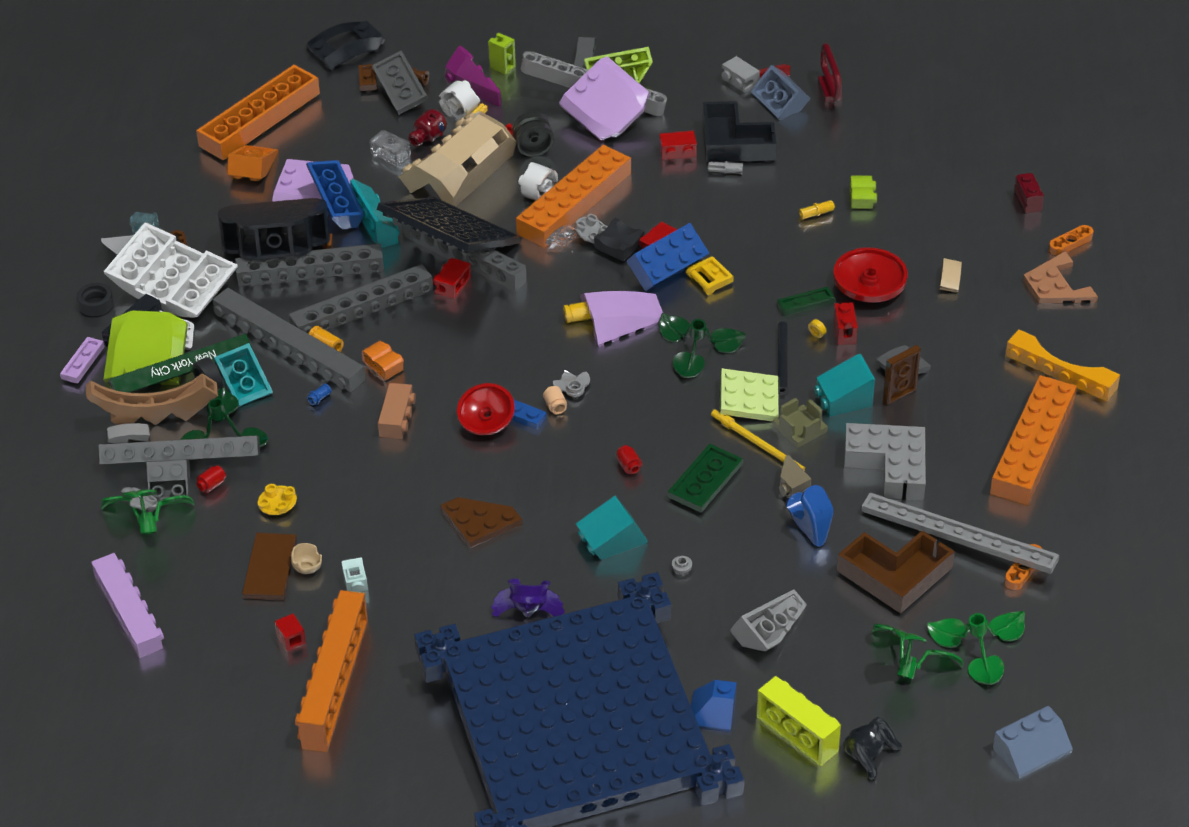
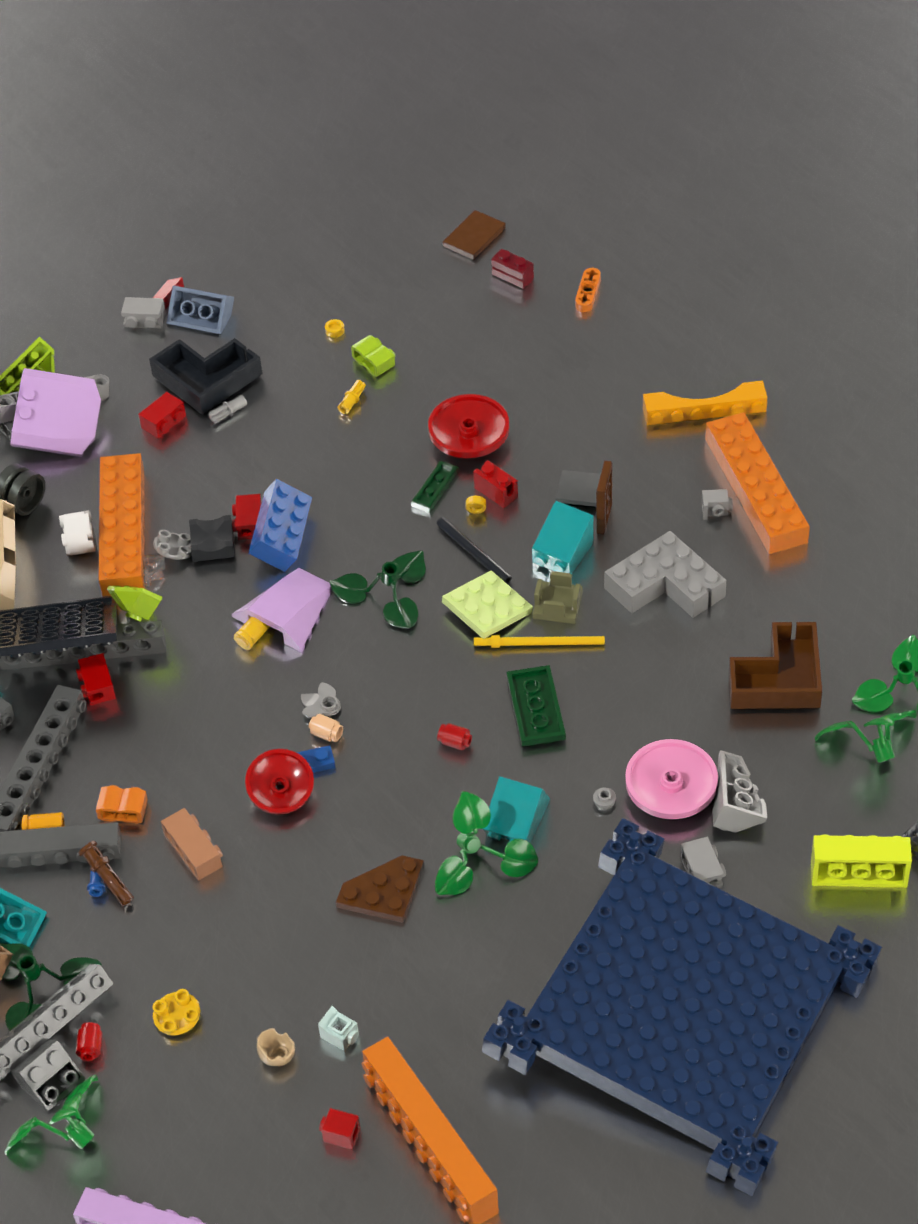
camera: 40 degrees left, 5 degrees up
light grey plate [121,487,158,512] -> none
reddish brown tile [242,533,297,601] -> none
dark purple helmet [491,578,565,617] -> none
yellow plate [686,256,734,295] -> none
blue slope [691,680,737,732] -> none
dark tan slope [779,455,812,498] -> none
blue animal [786,485,834,547] -> none
dark red bar [818,43,842,102] -> none
light grey plate [862,493,1059,574] -> none
tan slope [939,258,962,293] -> none
orange beam [1004,544,1042,590] -> none
nougat wing [1023,252,1098,304] -> none
none -> reddish brown pin [78,841,134,907]
none -> lime wedge [107,586,163,622]
none -> yellow tile [325,319,345,338]
none -> green plant [435,791,539,895]
none -> reddish brown tile [442,210,506,260]
none -> bright pink dish [626,739,718,819]
none -> light grey brick [680,837,726,888]
none -> light grey brick [701,489,733,520]

